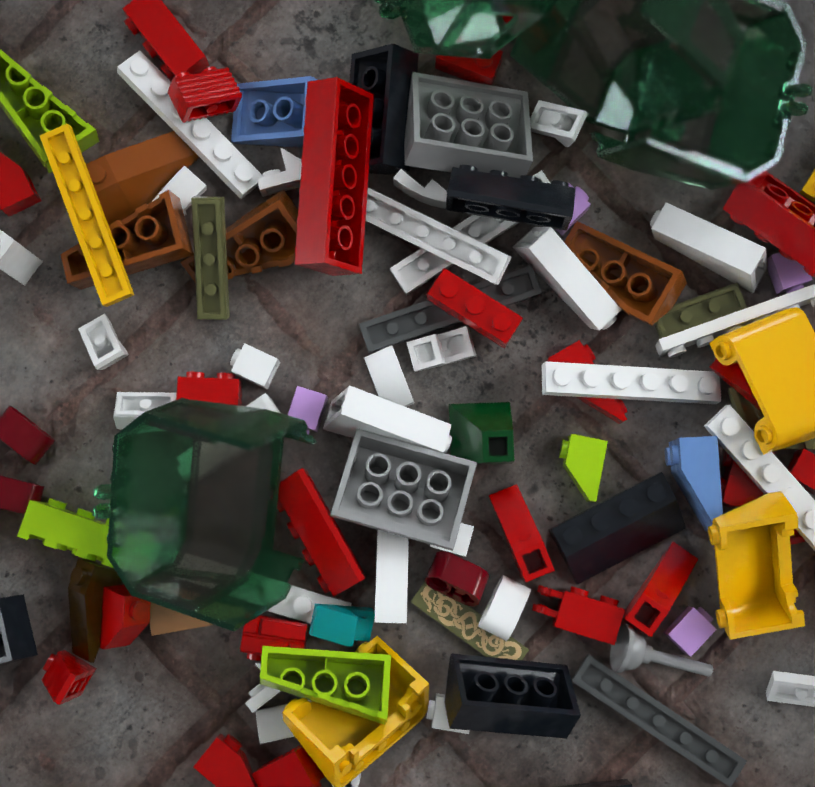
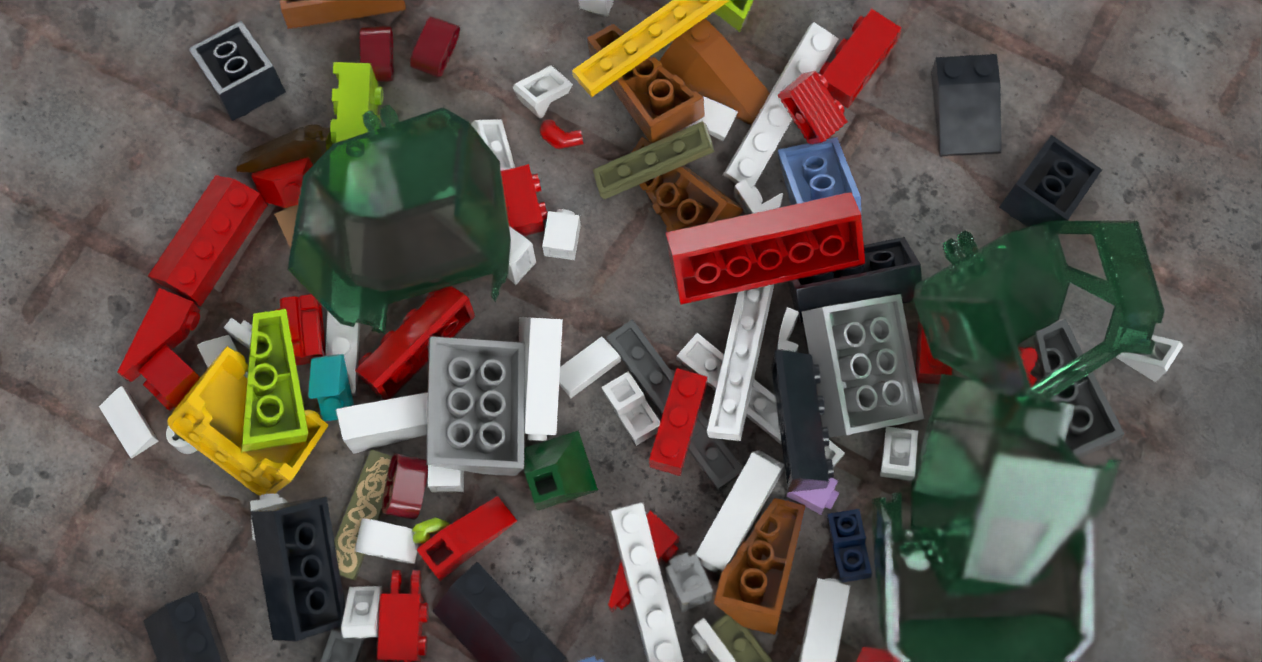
camera: 75 degrees right, 10 degrees down
red slope [42,650,97,705] -> none
lavender brick [286,386,328,435] -> none
lime slope [559,434,608,503] -> none
none -> red slope [148,175,268,307]
none -> white slope [341,586,382,638]
none -> lime arm [412,518,450,544]
none -> red arm [540,119,584,149]
none -> light grey hinge [666,553,713,613]
none -> dark blue slope [827,509,872,583]

